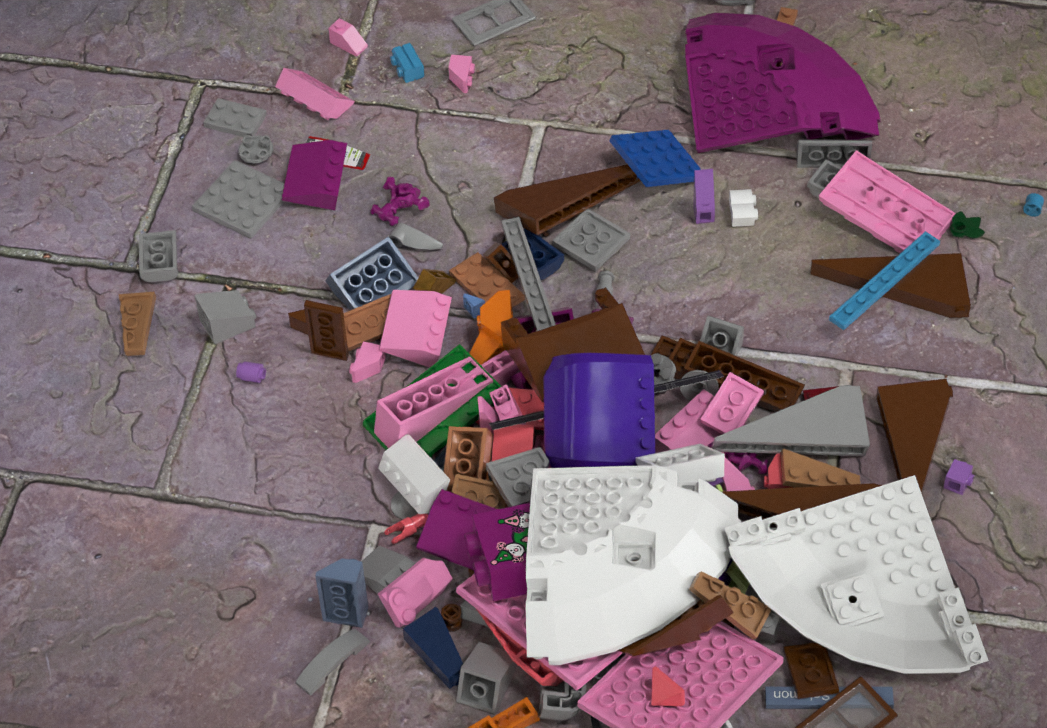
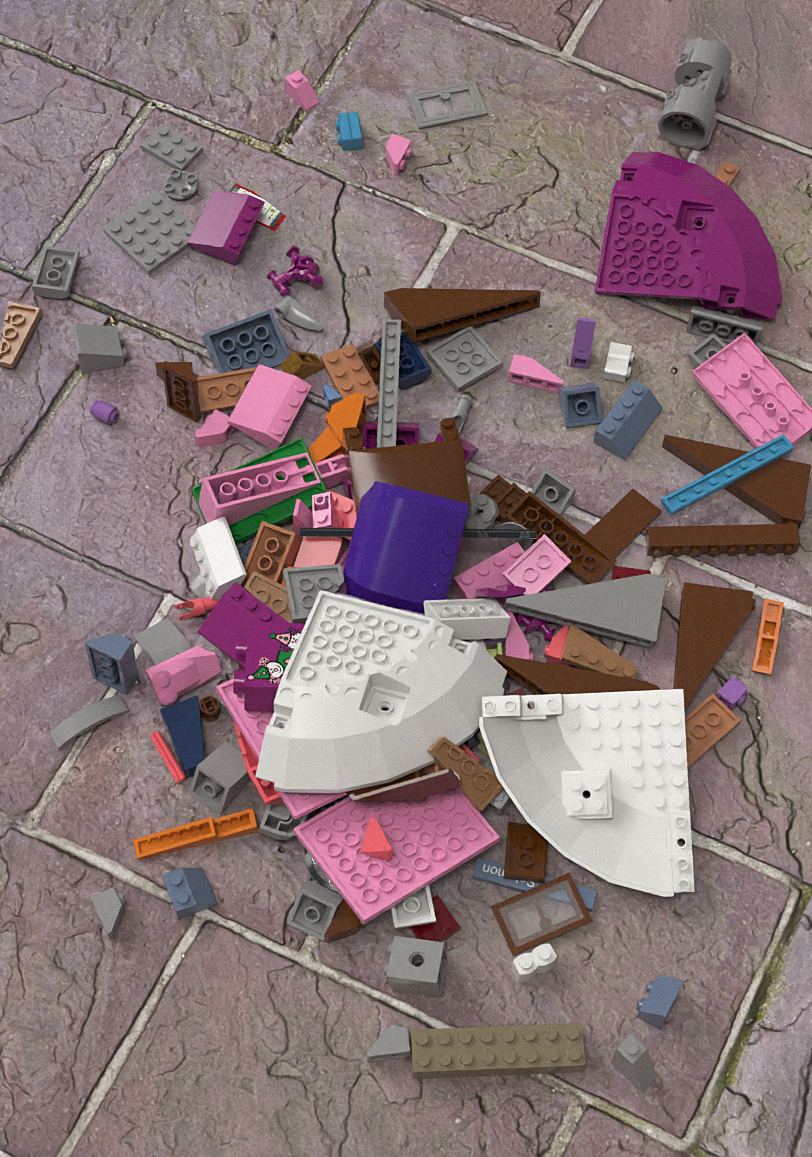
camera: 10 degrees right, 10 degrees up
bright pink slope [275,68,355,120] -> none
blue plate [609,130,701,187] -> none
none -> coral axle [150,731,186,784]
none -> magenta slope [475,584,526,599]
none -> bright pink slope [508,354,563,393]
none -> sand blue slope [558,383,602,428]
none -> reddish brown tile [585,489,662,559]
none -> sand blue slope [593,380,663,461]
none -> reddish brown brick [645,524,800,557]
none -> nougat plate [685,693,741,769]
none -> orange slope [752,599,784,675]

